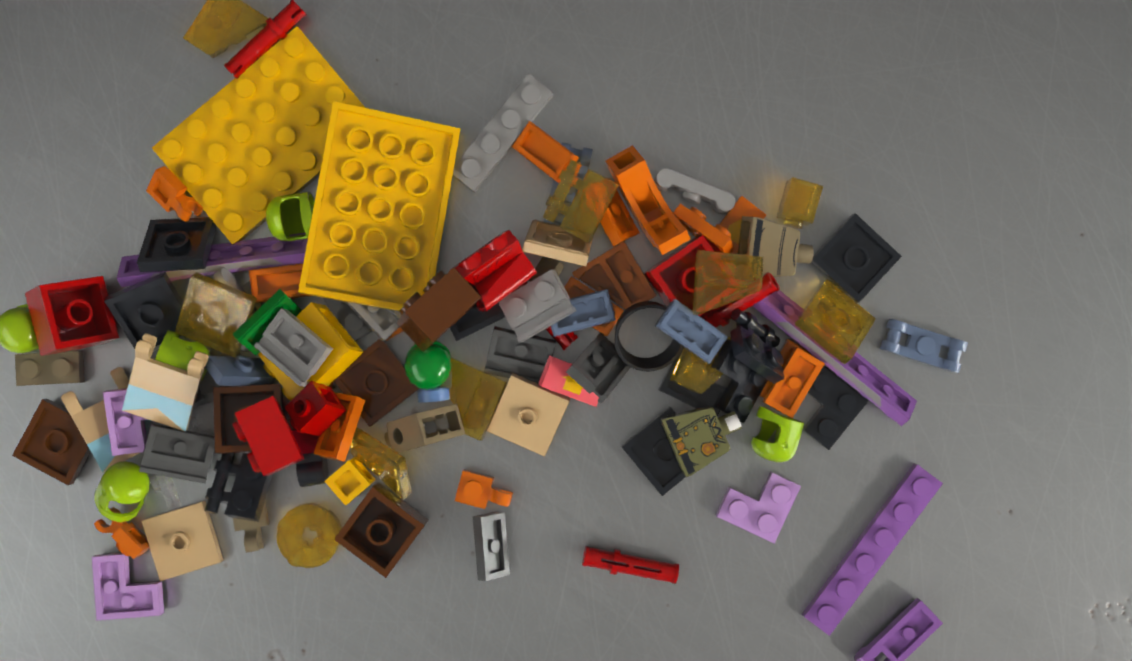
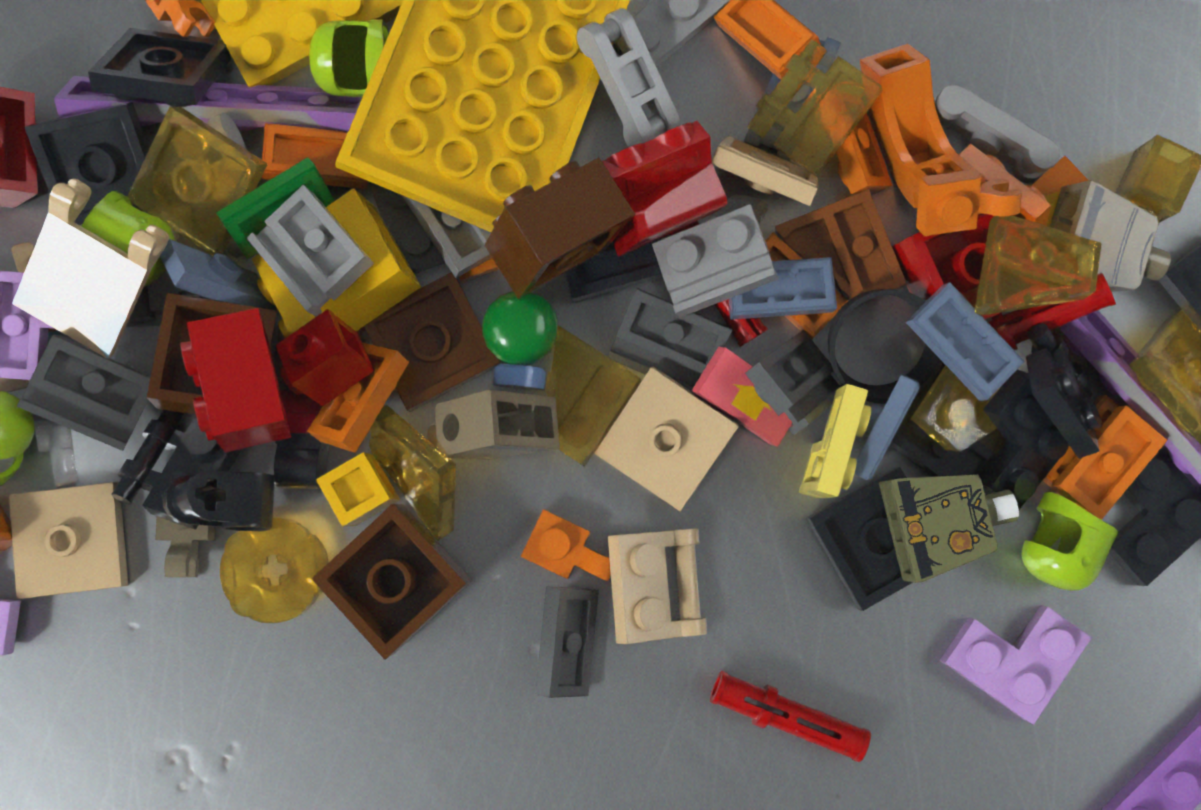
camera: 10 degrees right, 5 degrees down
none -> black piece [162,469,275,532]
none -> light grey plate [577,8,681,147]
none -> tan plate [608,528,707,644]
none -> light yellow plate [799,384,871,499]
none -> sand blue plate [855,374,921,480]
none -> orange plate [916,170,1022,236]

